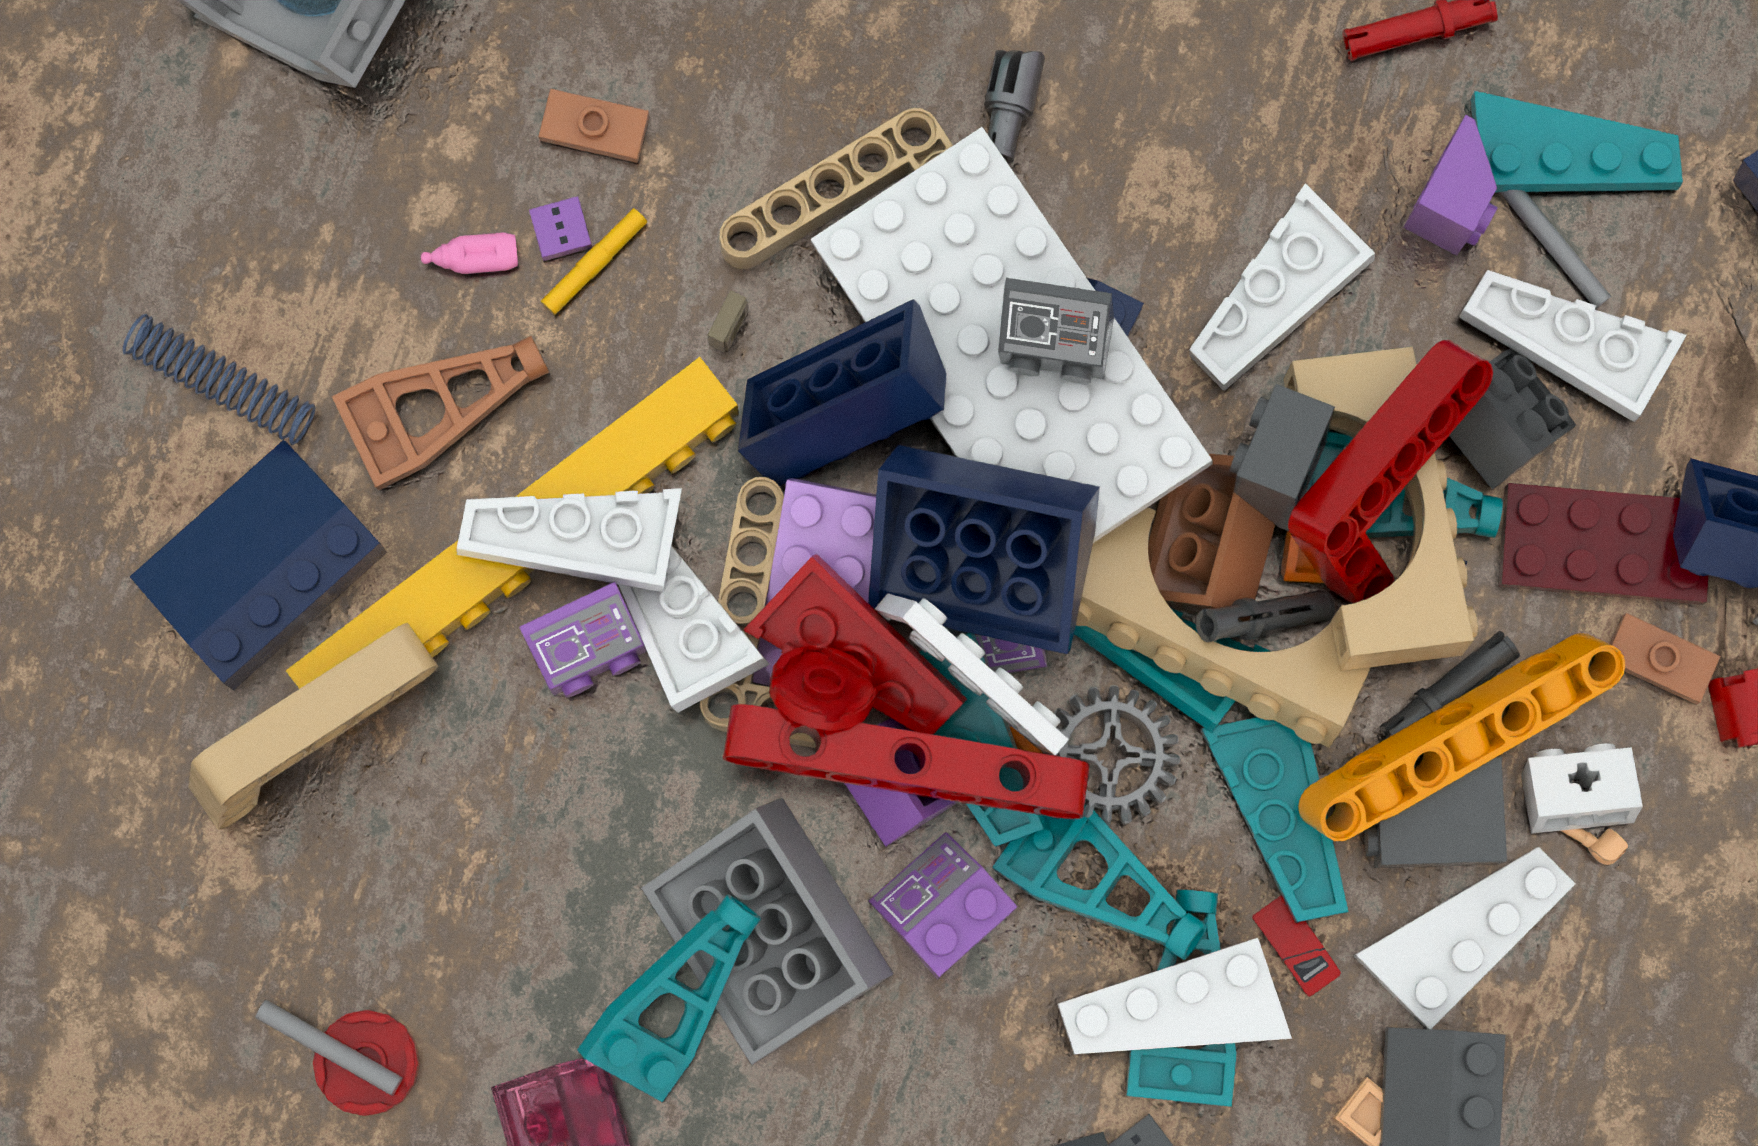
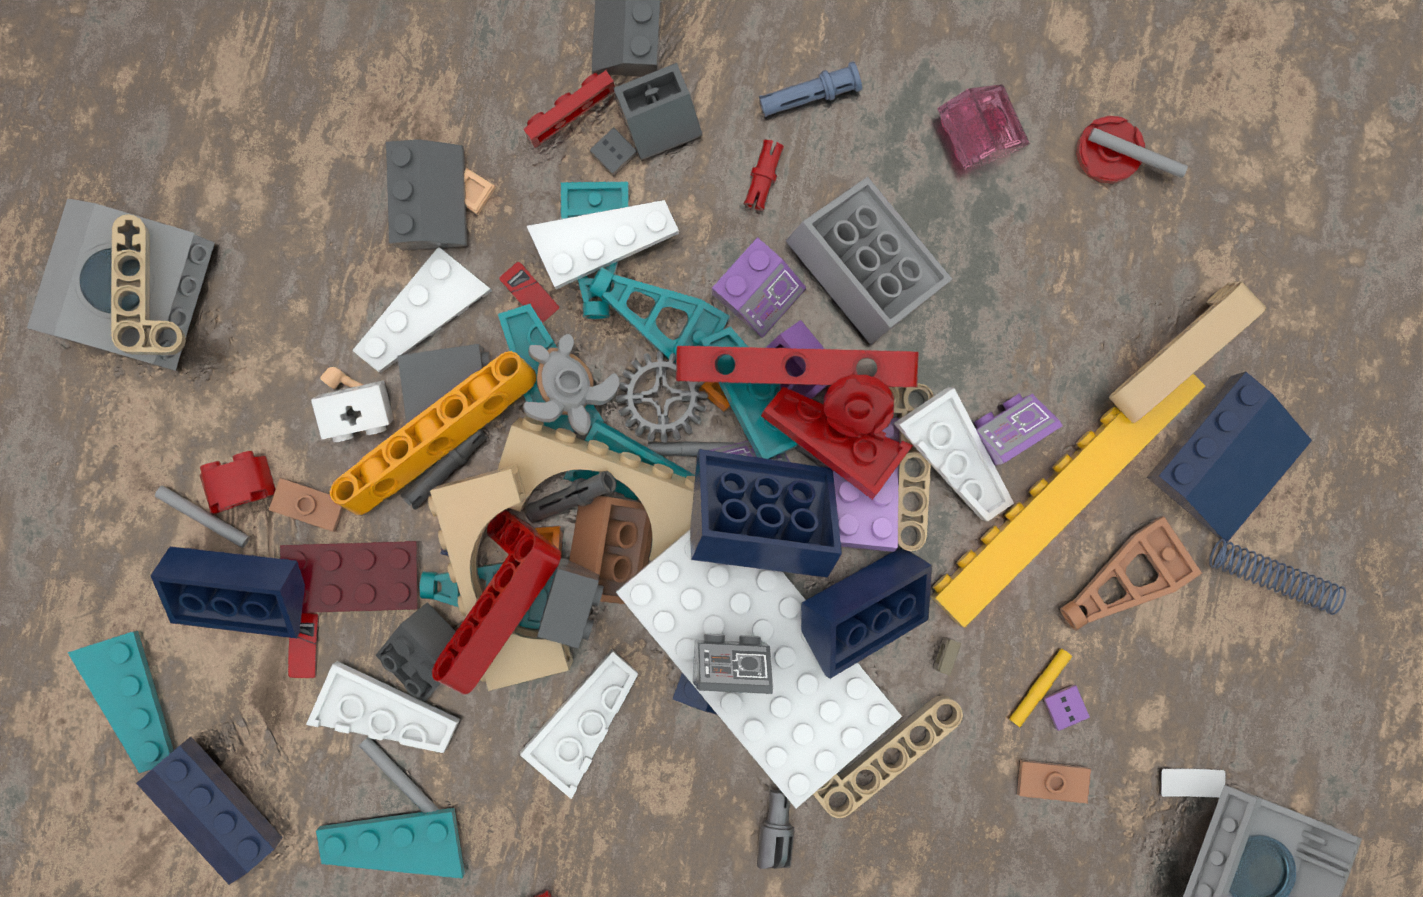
camera: 175 degrees right, 5 degrees up
bright pink piece [420,232,518,274] -> none
white wing [457,488,682,592] -> none
teal plate [577,894,761,1102] -> none
white wing [875,594,1069,755] -> none
medium lavender slope [1403,115,1498,256] -> none
none -> red sticker [288,613,318,678]
none -> light grey animal [523,334,620,435]
none -> light grey piece [648,442,736,456]
none -> red pin [743,140,784,211]
none -> white sticker [1161,769,1225,798]

